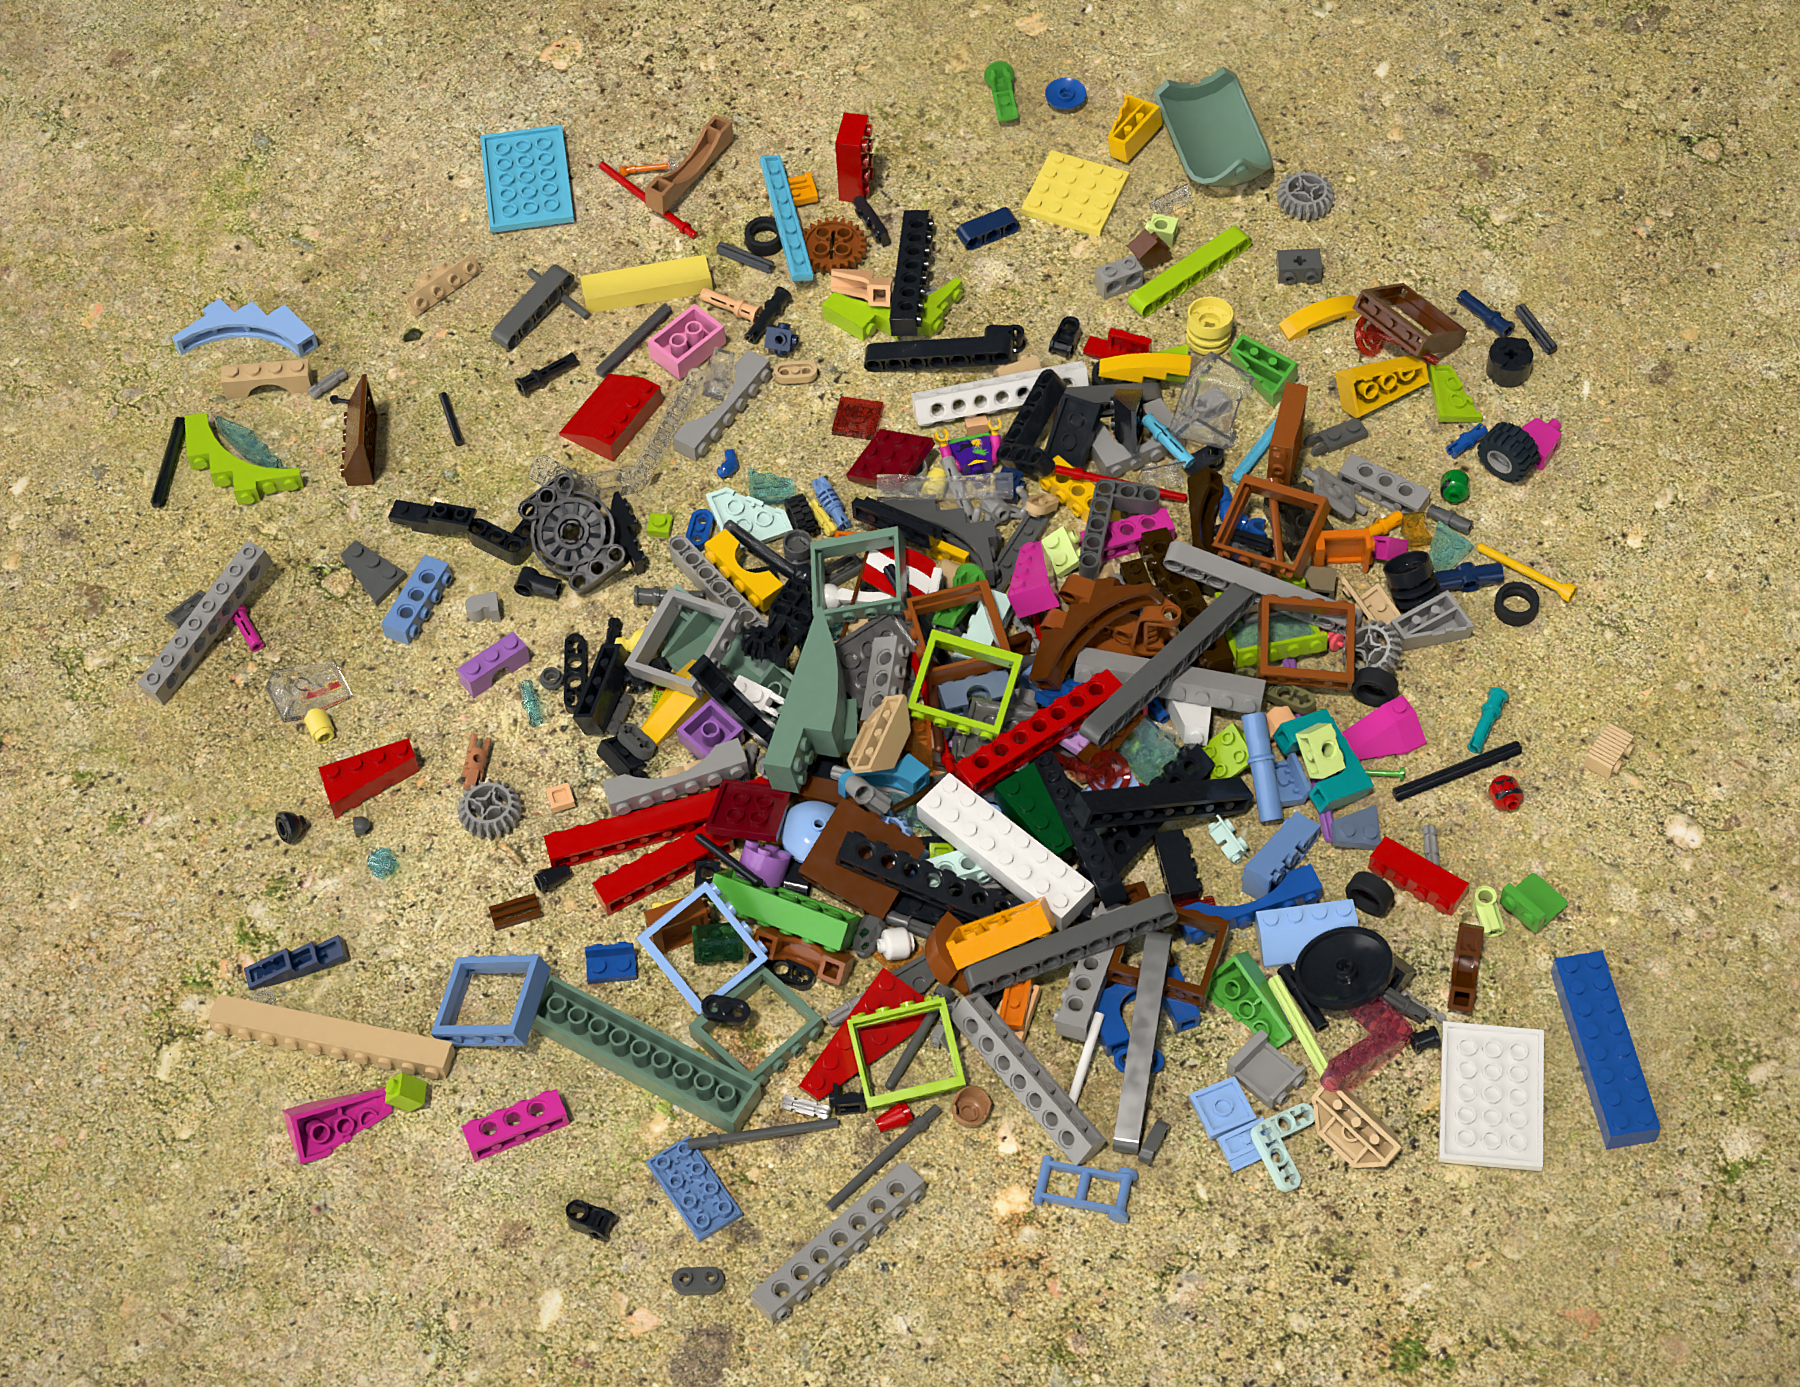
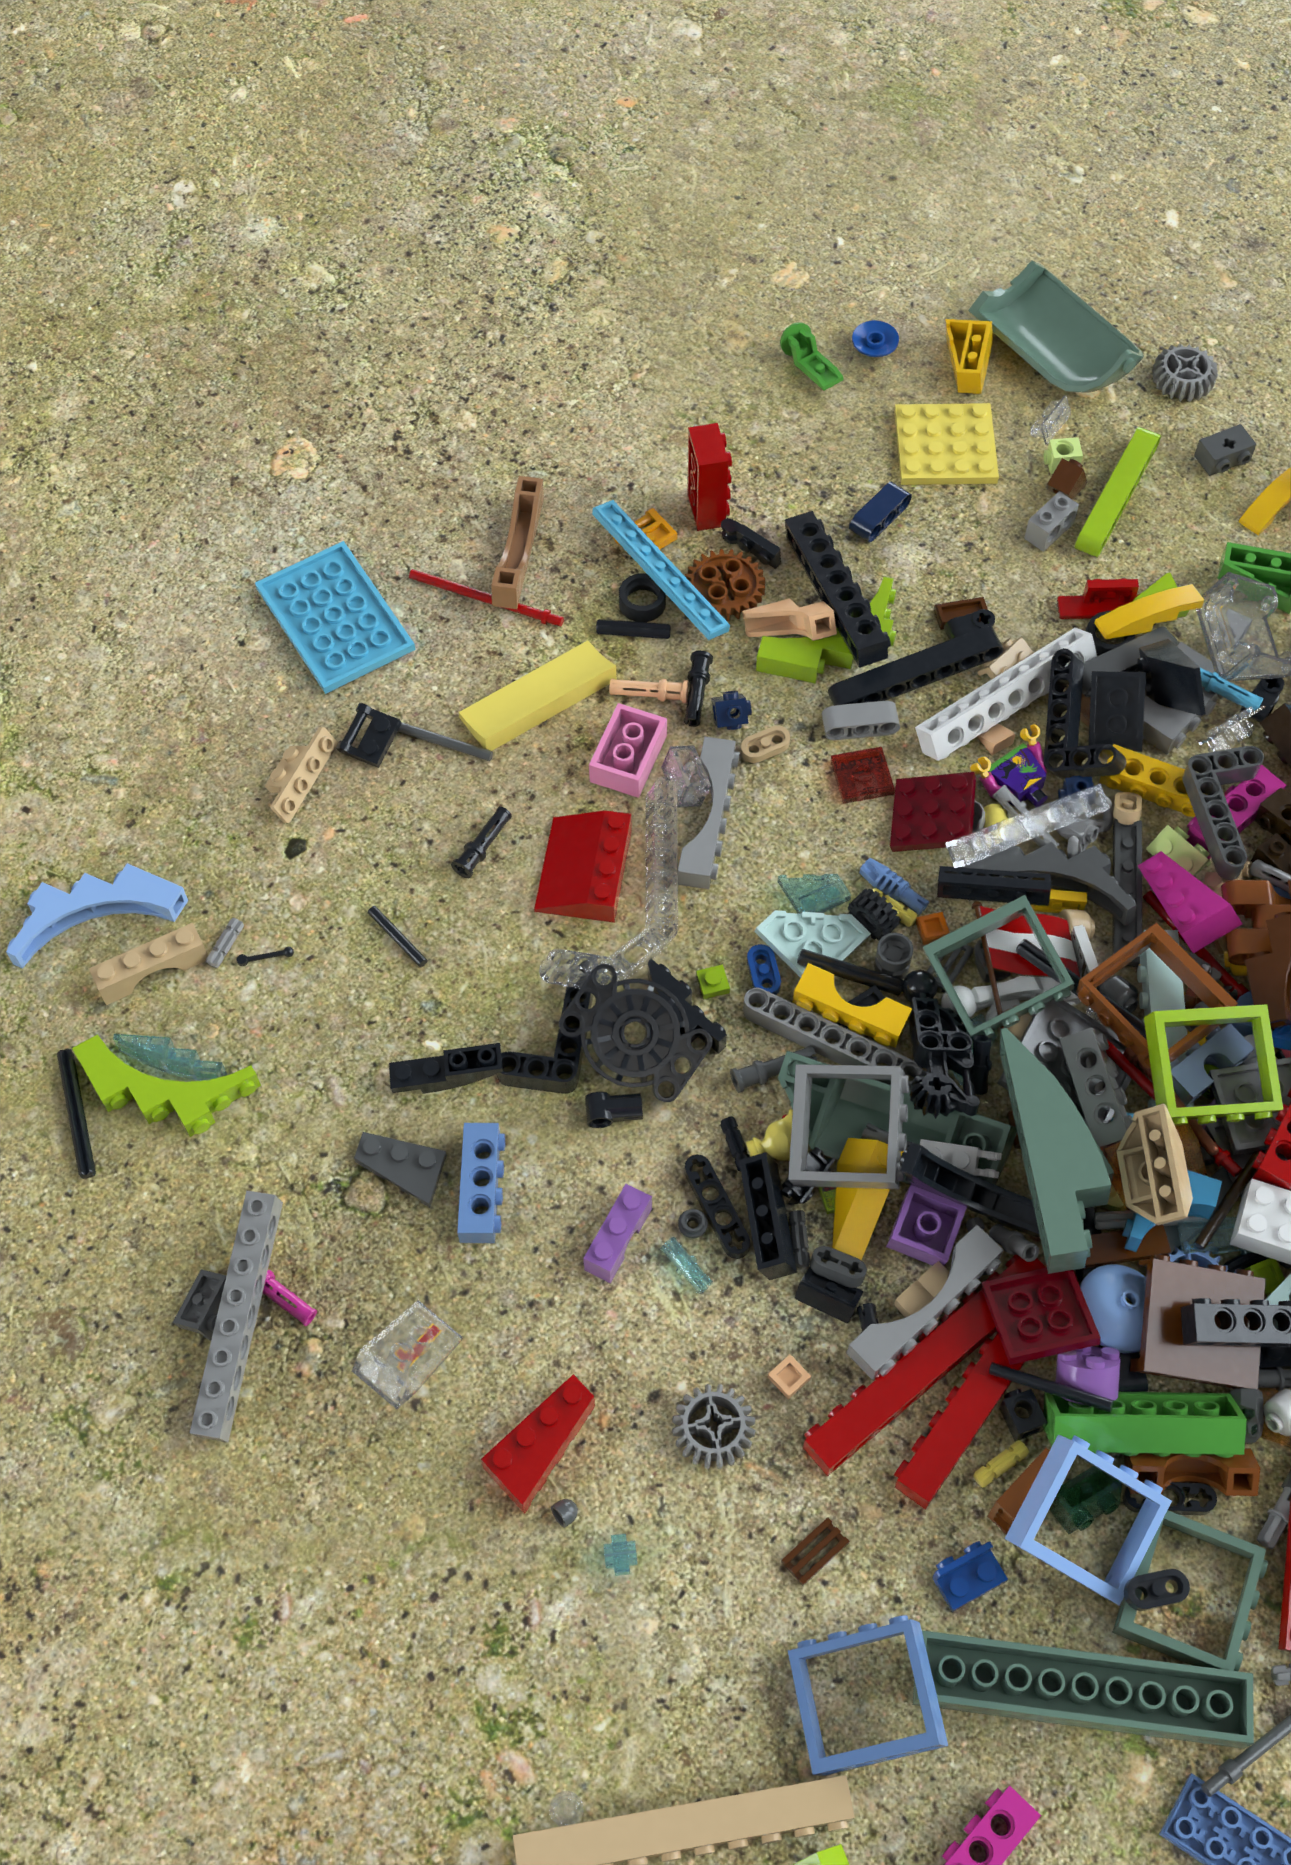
camera: 25 degrees left, 5 degrees up
dark blue slope [244,935,348,990] -> none
black brick [275,811,307,844] -> none
light yellow brick [304,708,334,744] -> none
reddish brown slope [340,374,378,486] -> none
nougat hinge [461,733,492,791] -> none
light grey leg [465,592,501,623] -> none
dark grey beam [491,264,575,350] -> none
black cone [533,864,571,892] -> none
dark grey axle [595,303,672,378] -> none
orange piece [619,155,680,176] -> none
blue arm [717,449,738,478] -> none
light grey piece [845,775,892,815] -> none
bright green piece [933,563,987,629] -> none
black piece [1048,316,1080,359] -> none
red bar [1054,465,1187,503] -> none
light yellow wheel [1186,296,1233,355] -> none
none -> black plate [336,703,402,768]
none -> light grey beam [822,701,900,740]
none -> reddish brown tile [934,597,988,630]

